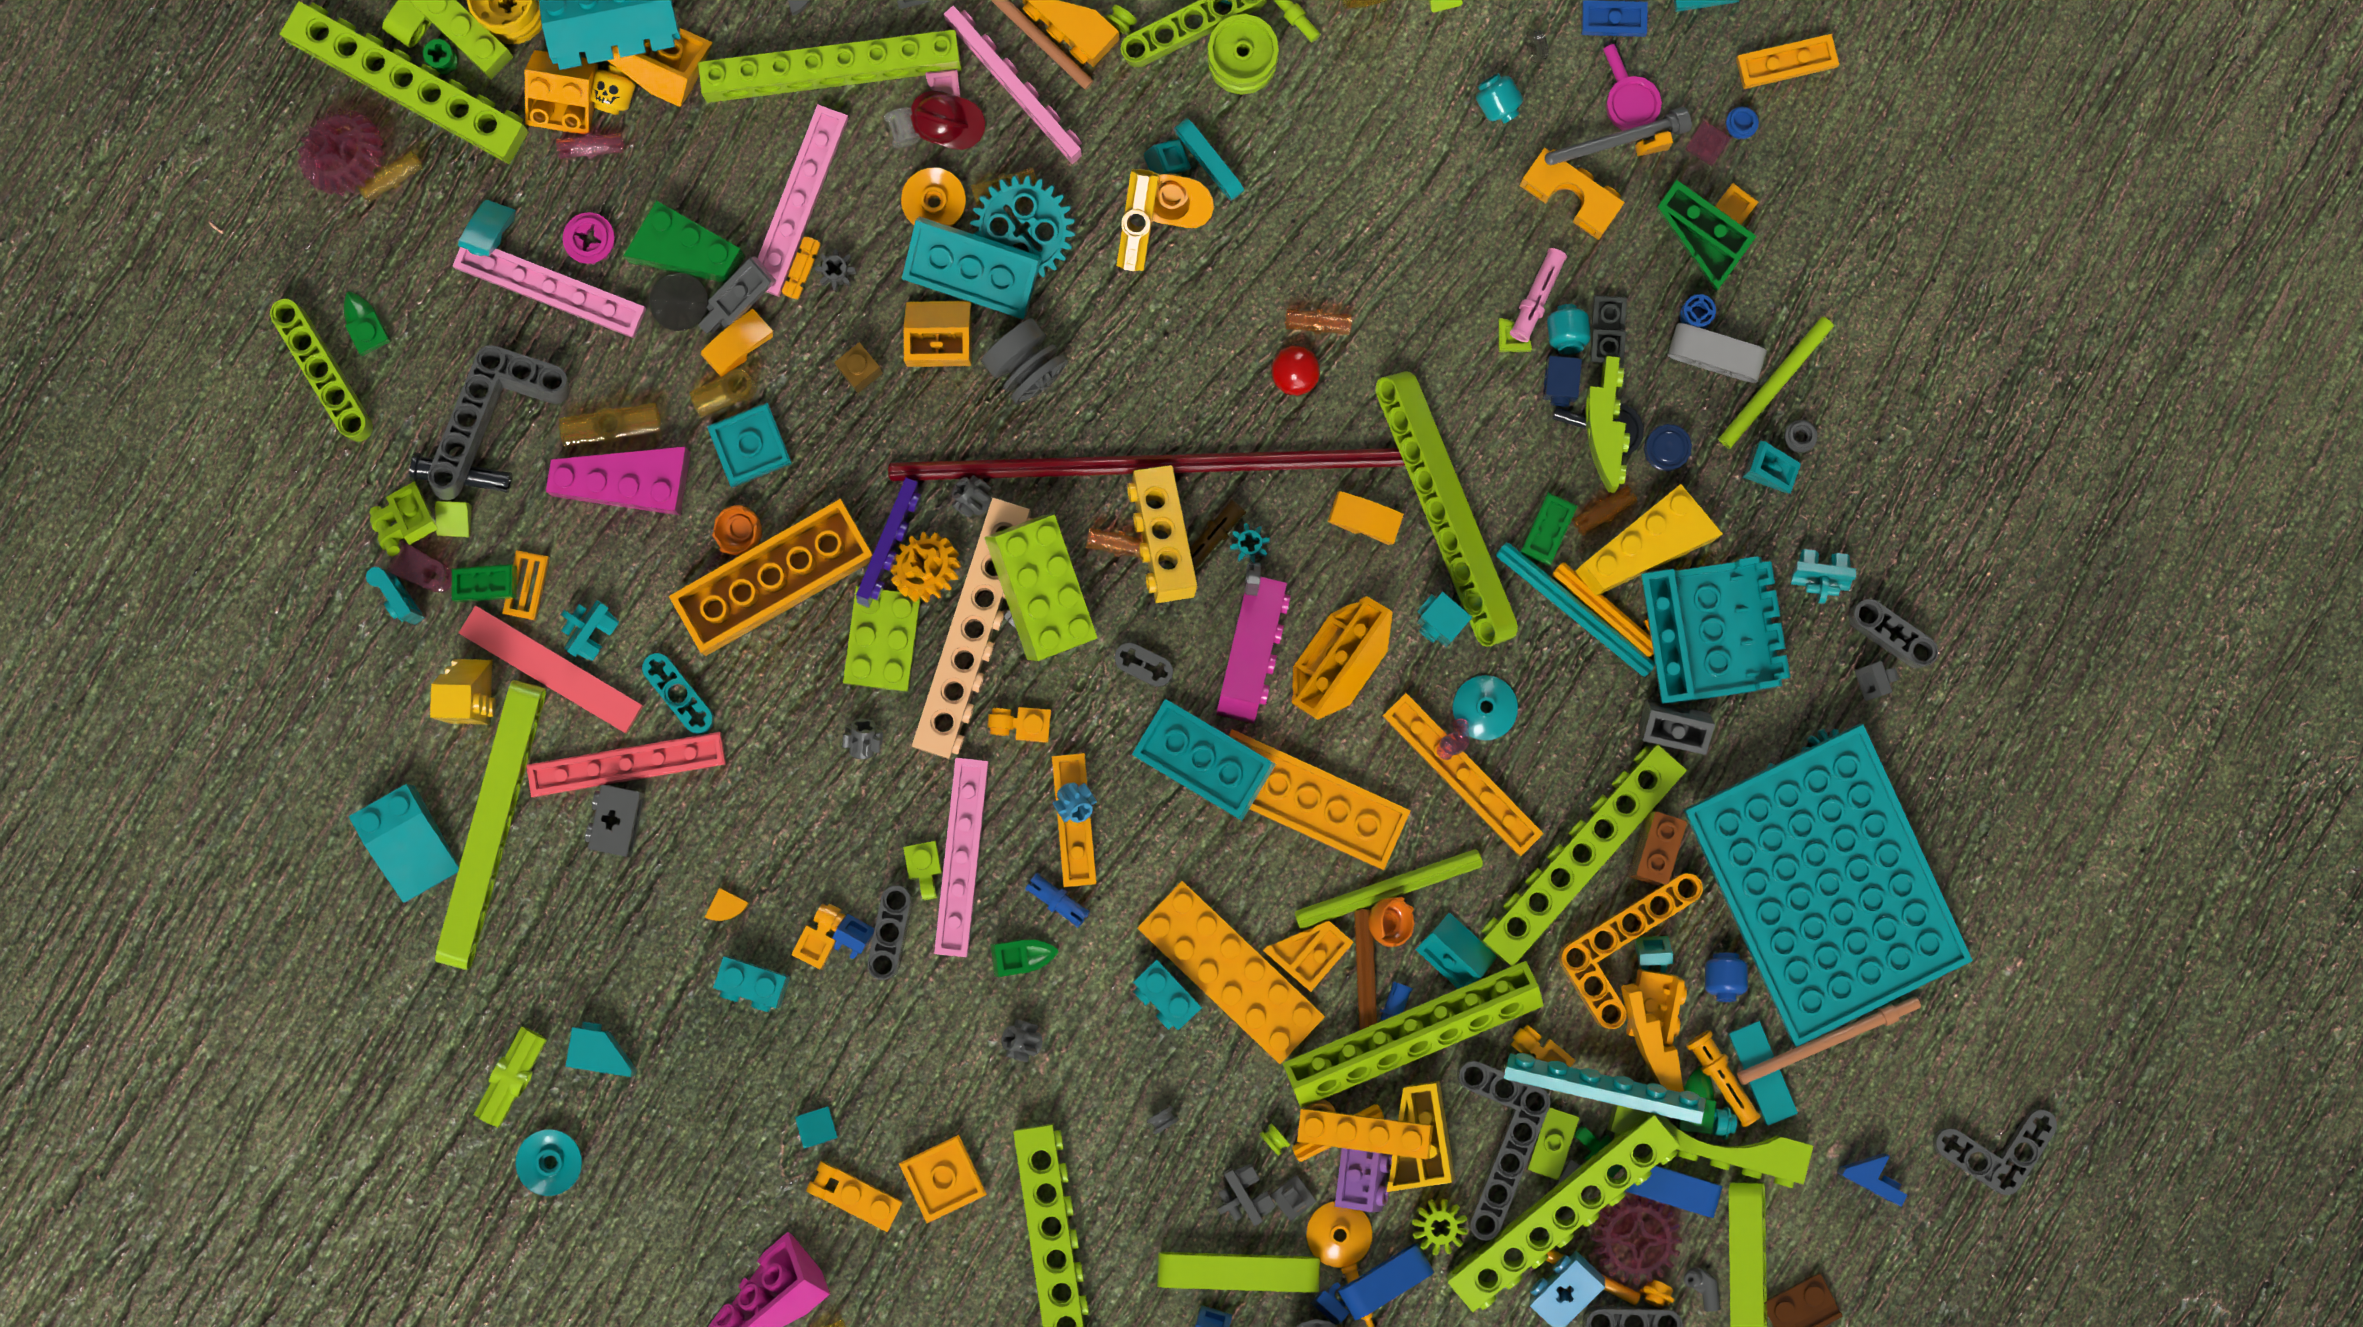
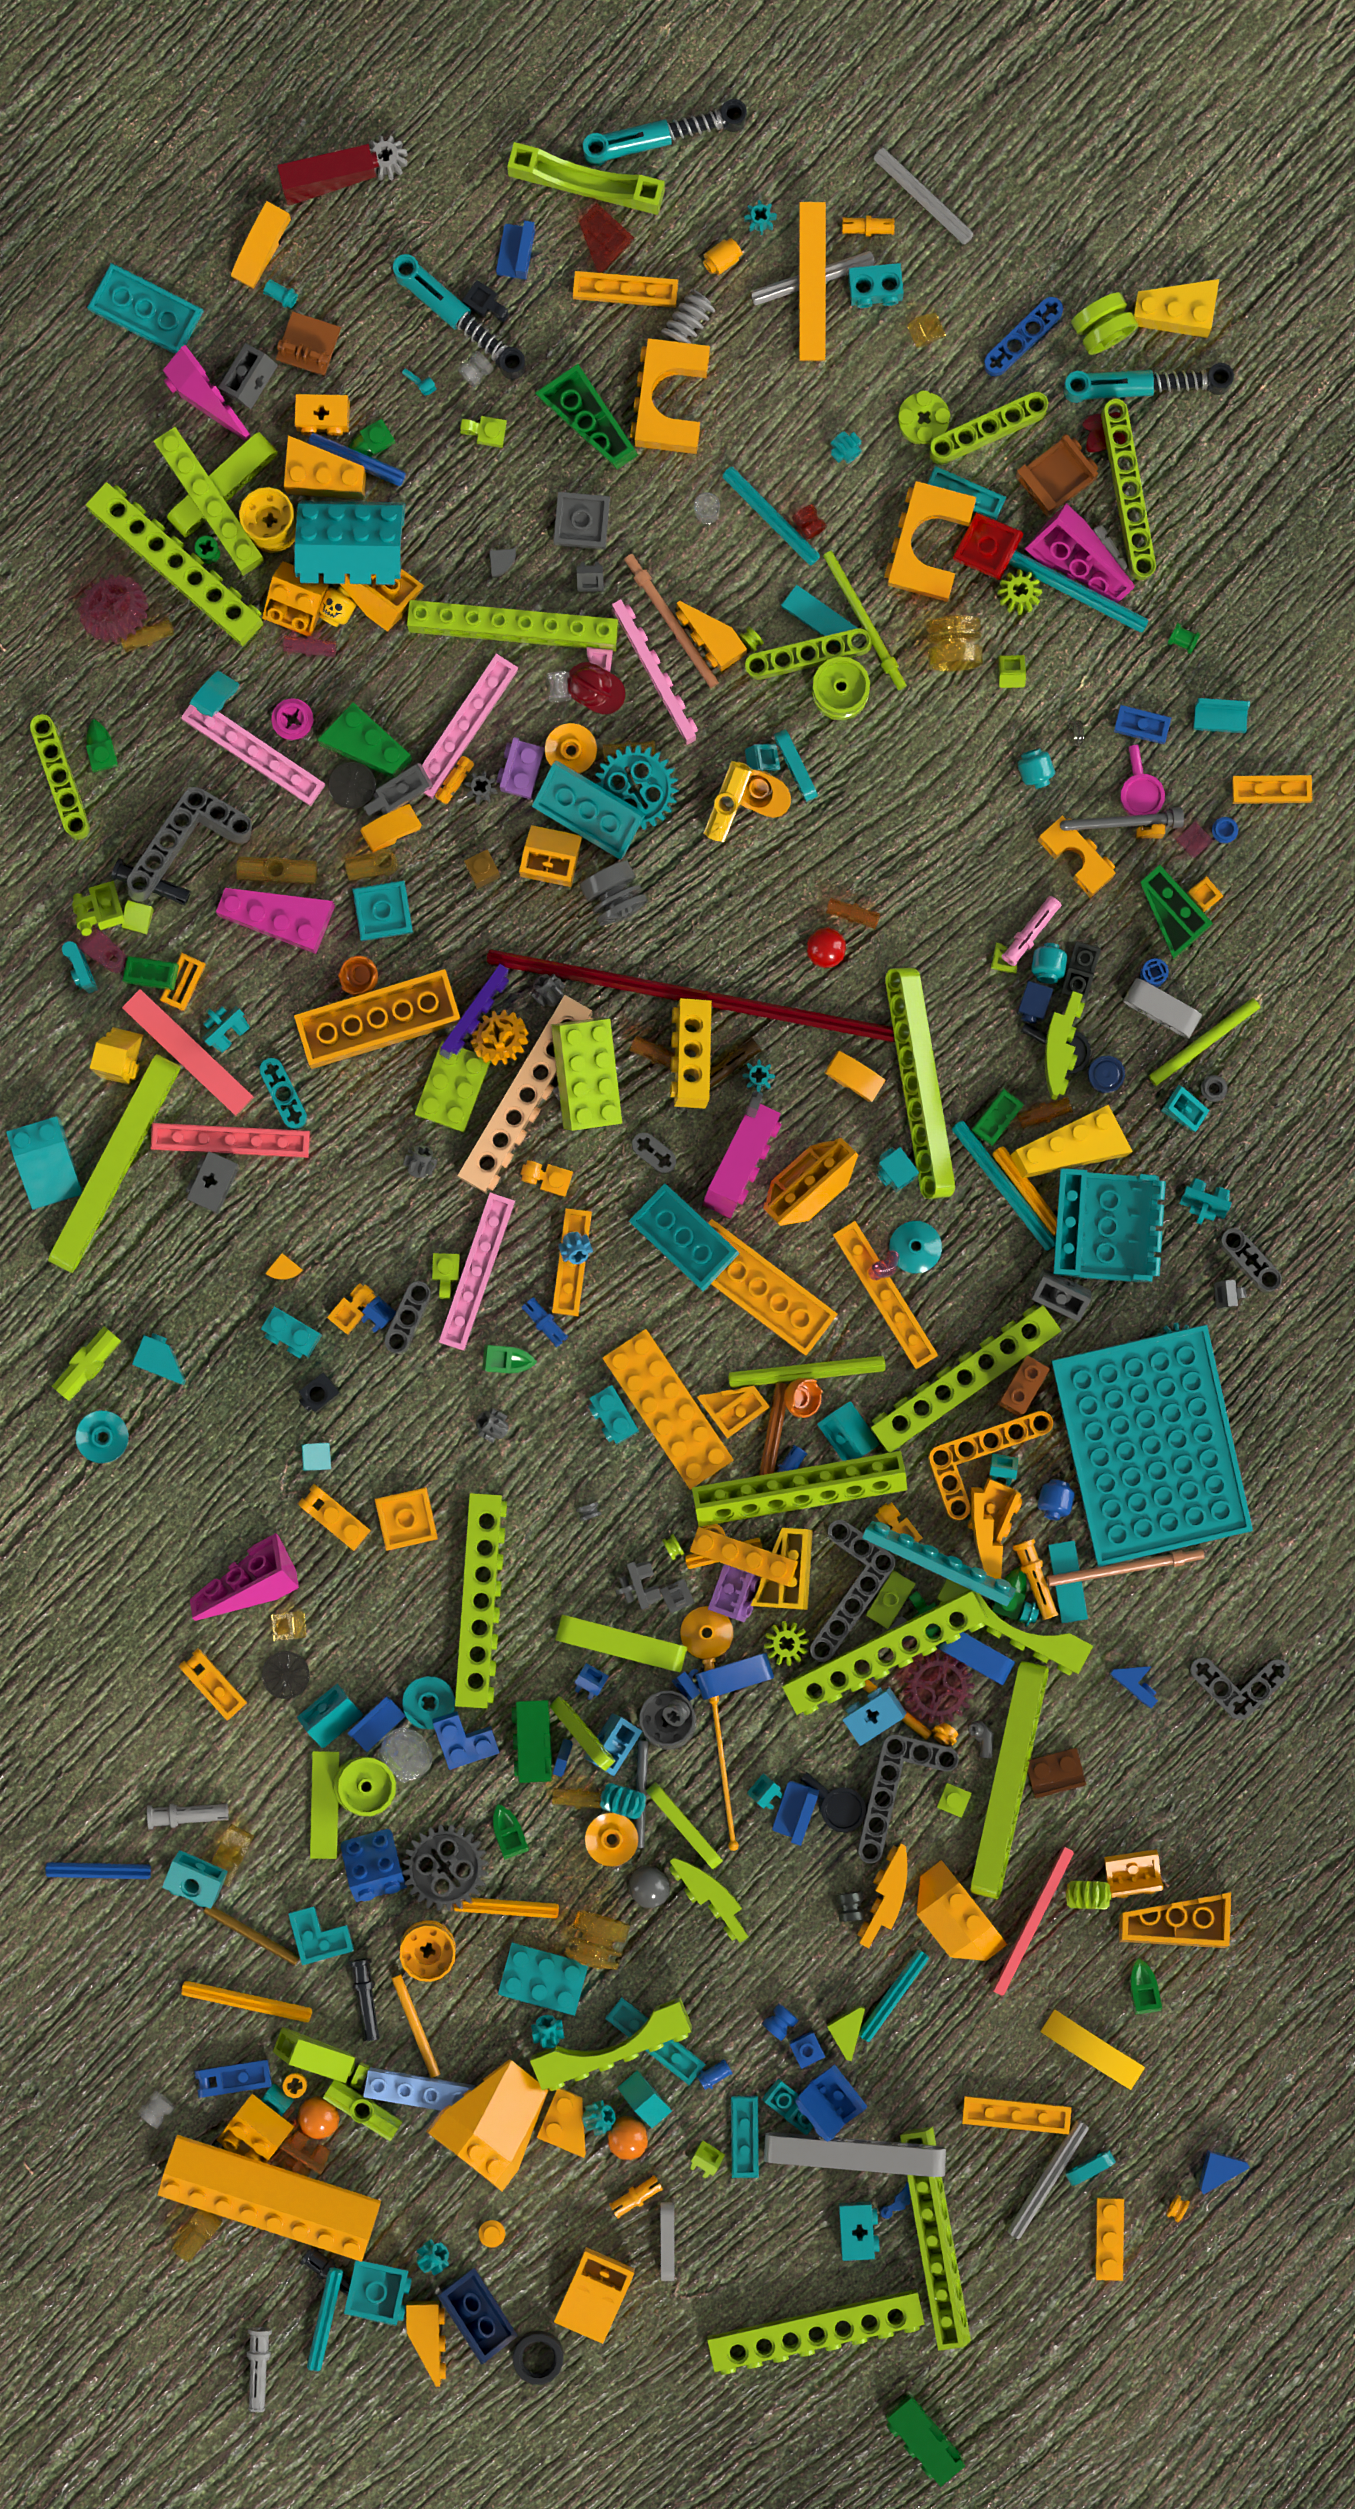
camera: 15 degrees right, 0 degrees up
none -> black brick [299,1372,341,1414]
none -> medium lavender bracket [497,737,545,799]

